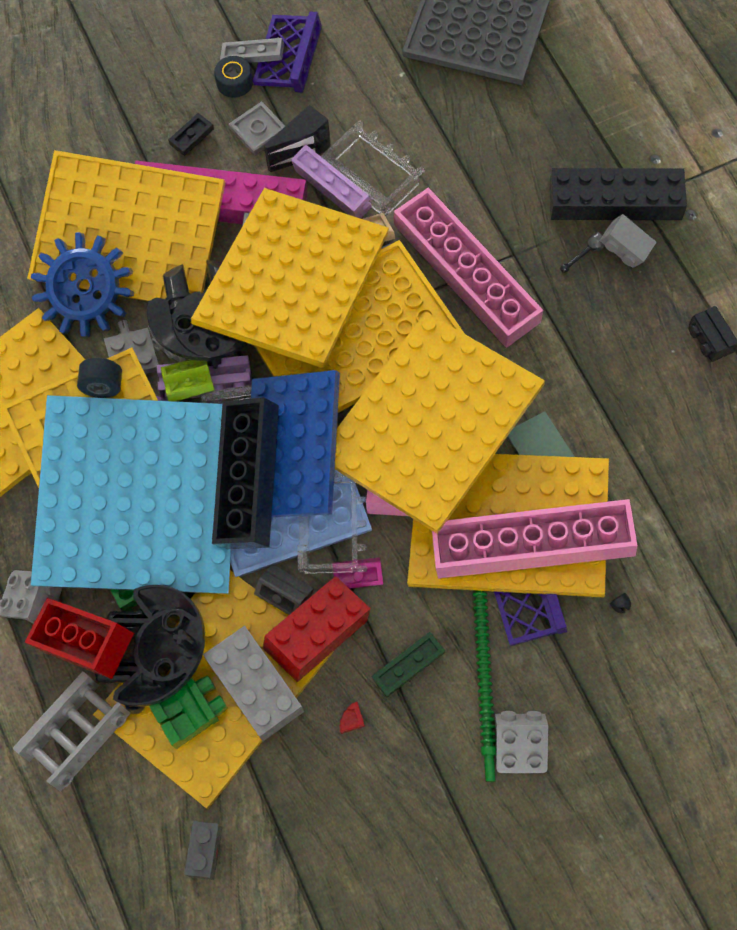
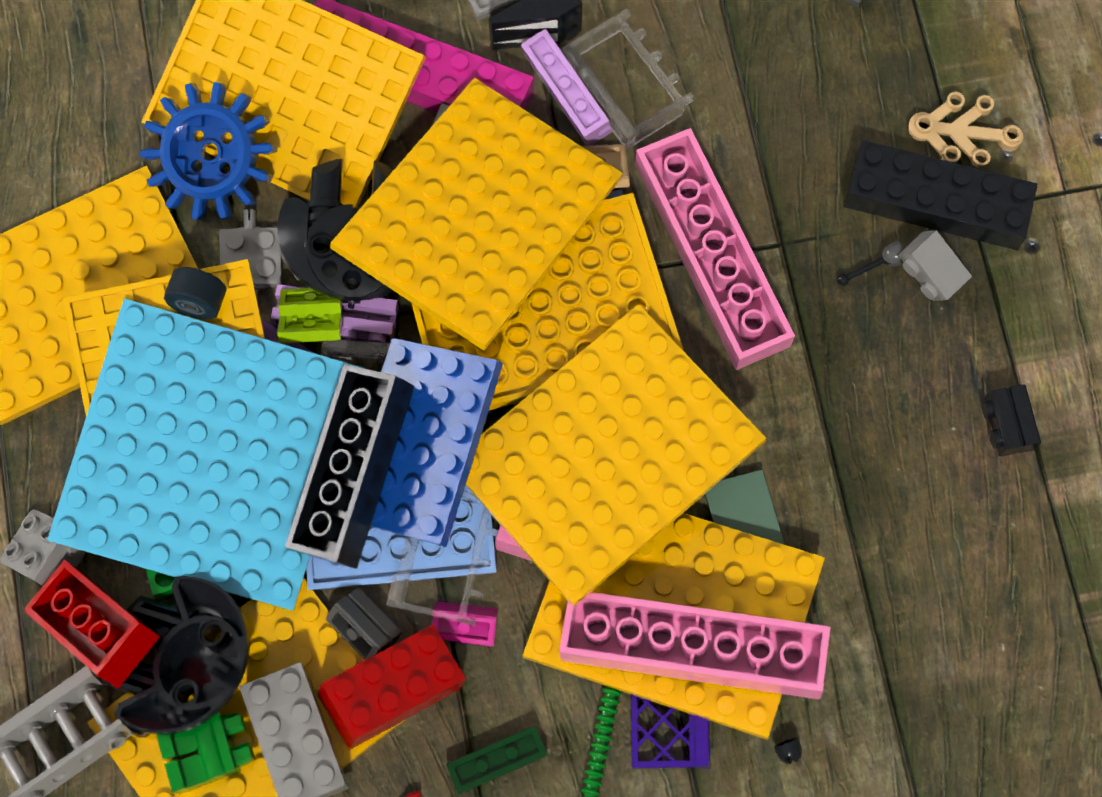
camera: 10 degrees right, 5 degrees up
none -> tan plant [908,92,1023,169]

